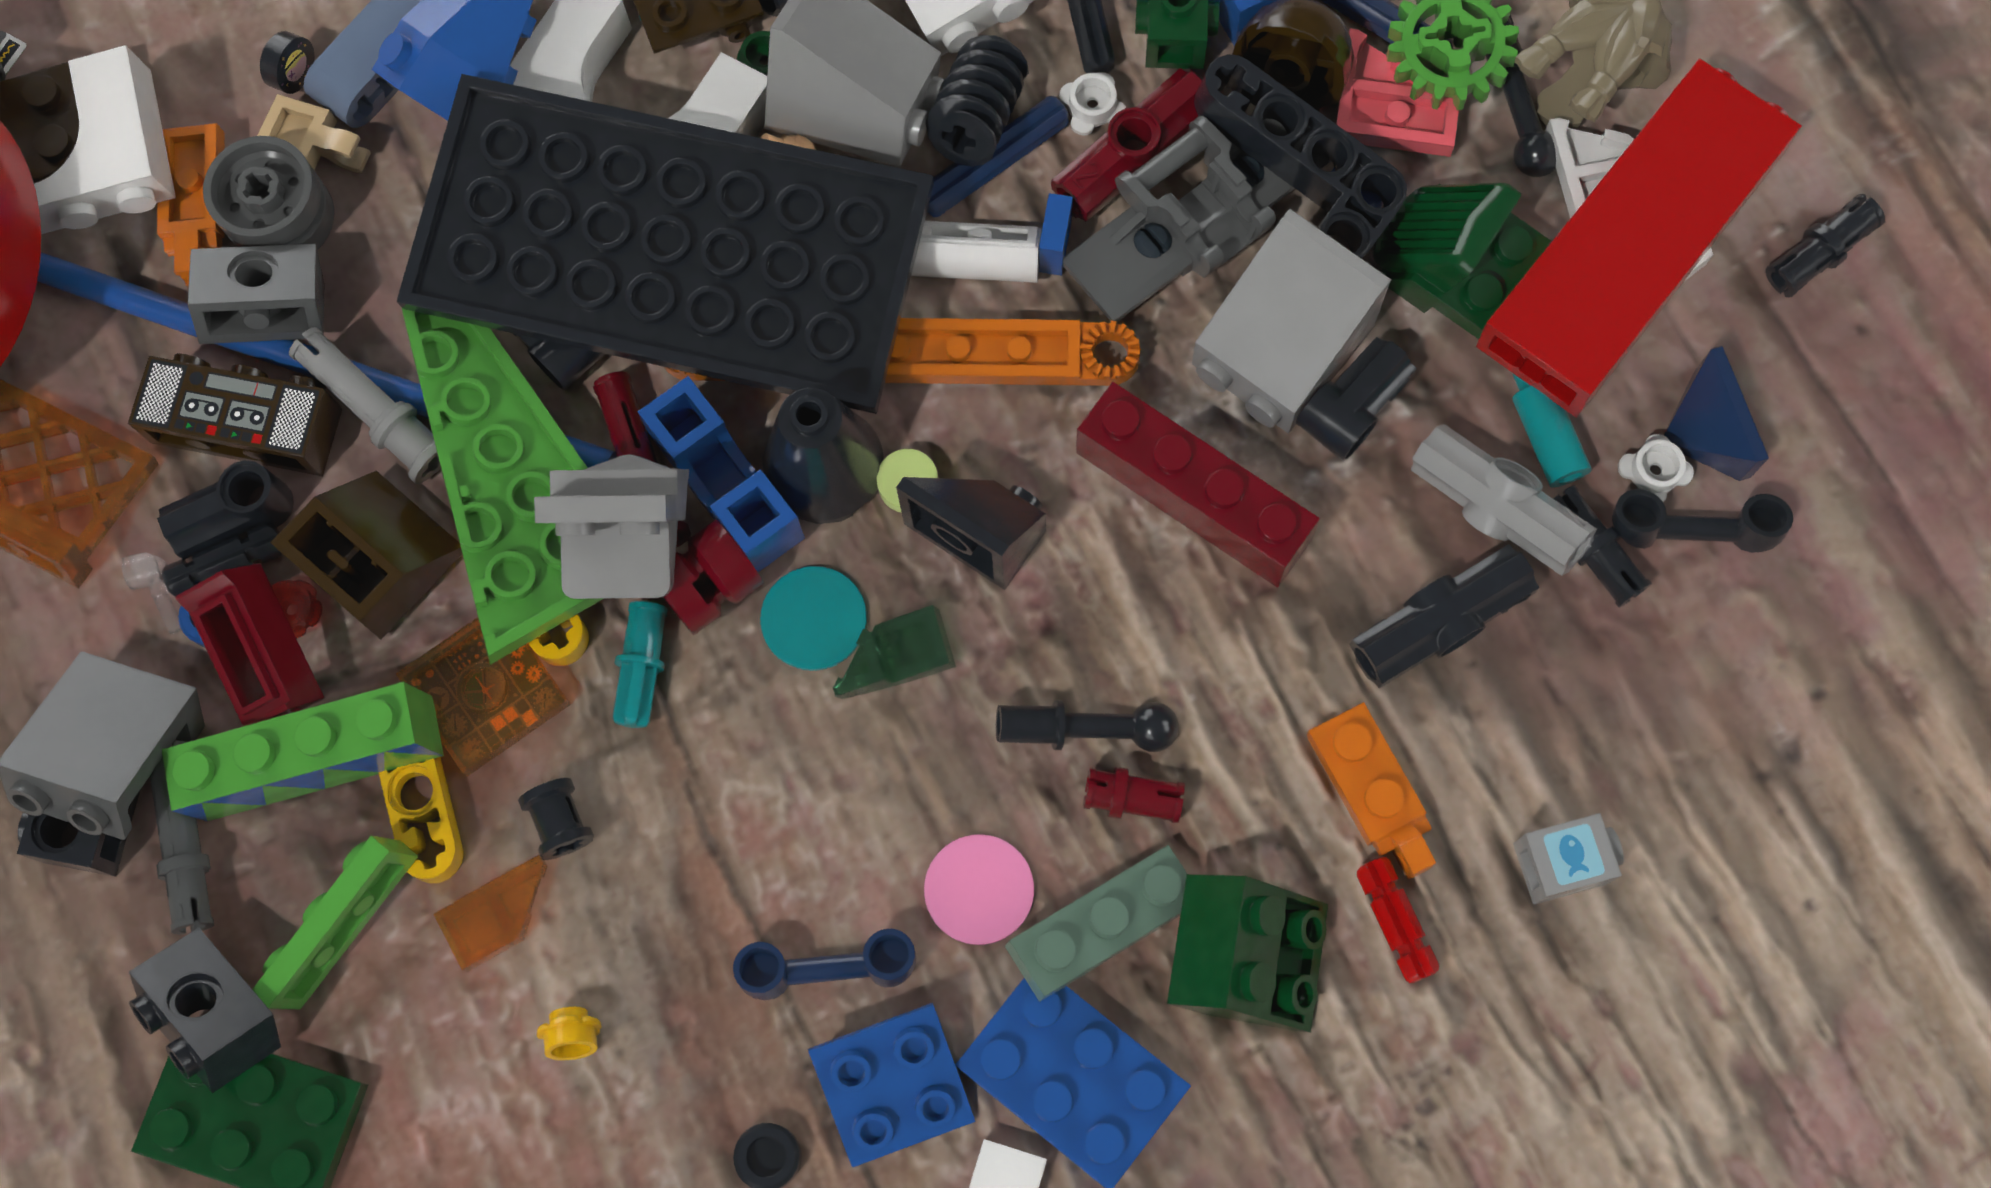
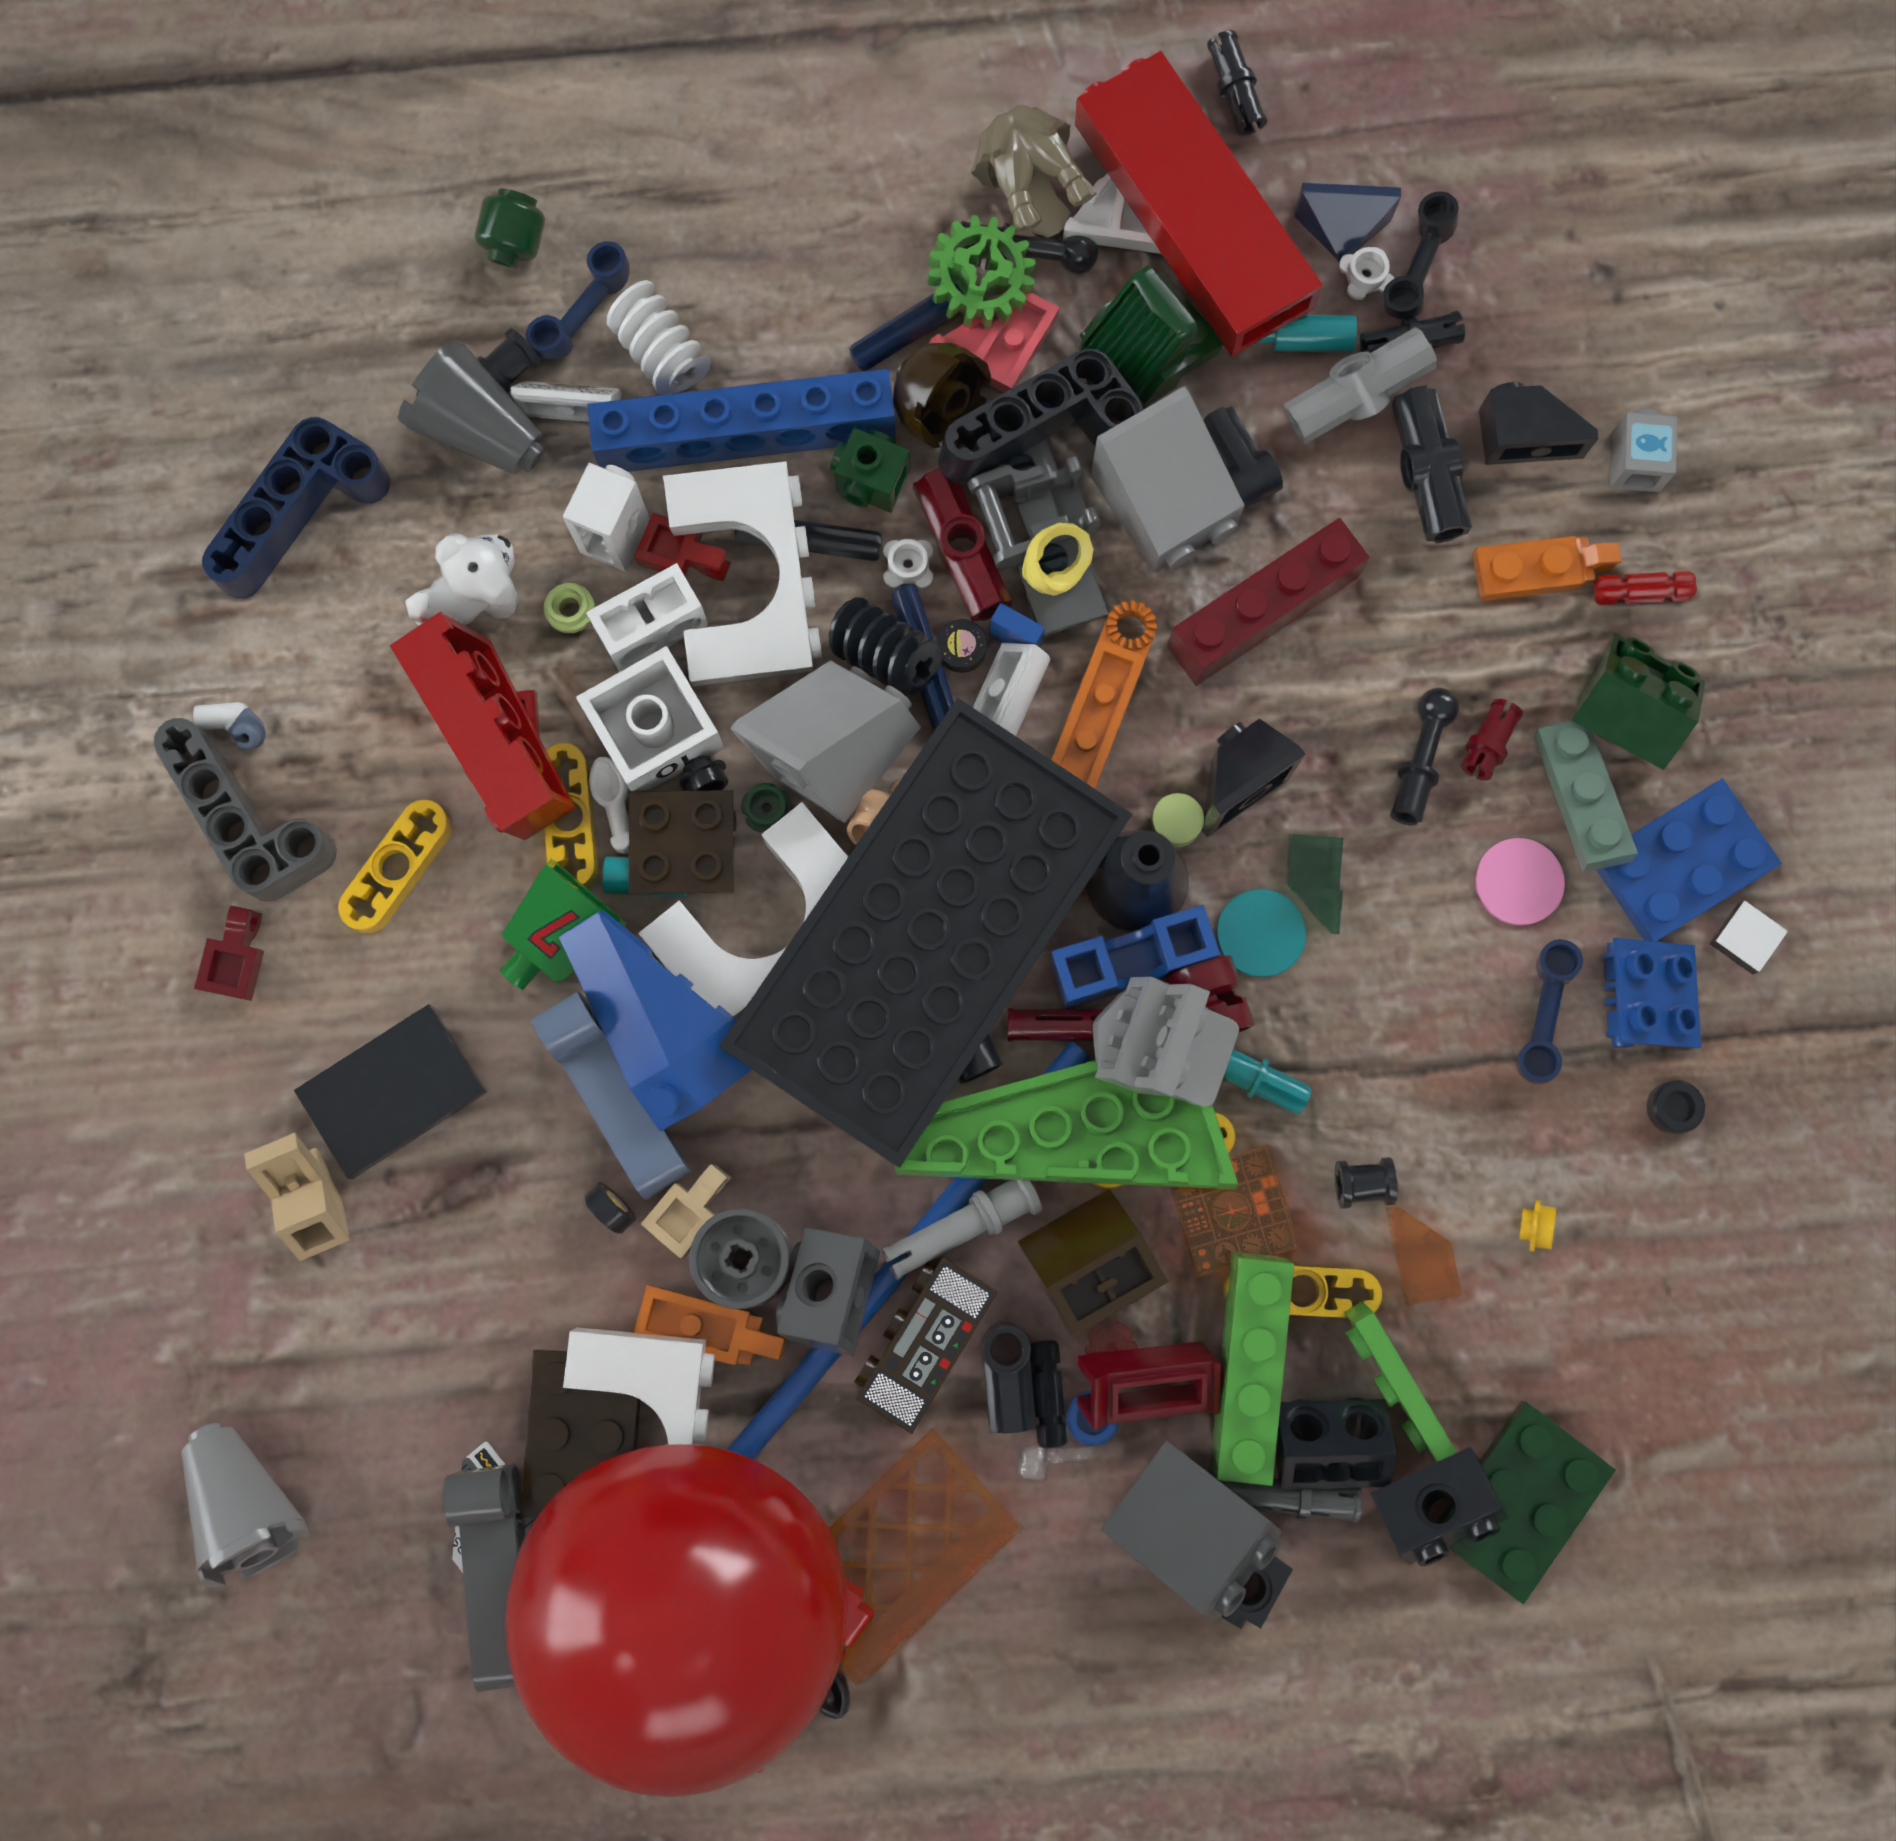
camera: 75 degrees left, 5 degrees up
none -> tile [937,619,987,673]
none -> light yellow piece [1022,523,1094,596]
none -> black brick [1275,1398,1397,1490]
none -> black slope [1479,382,1599,465]

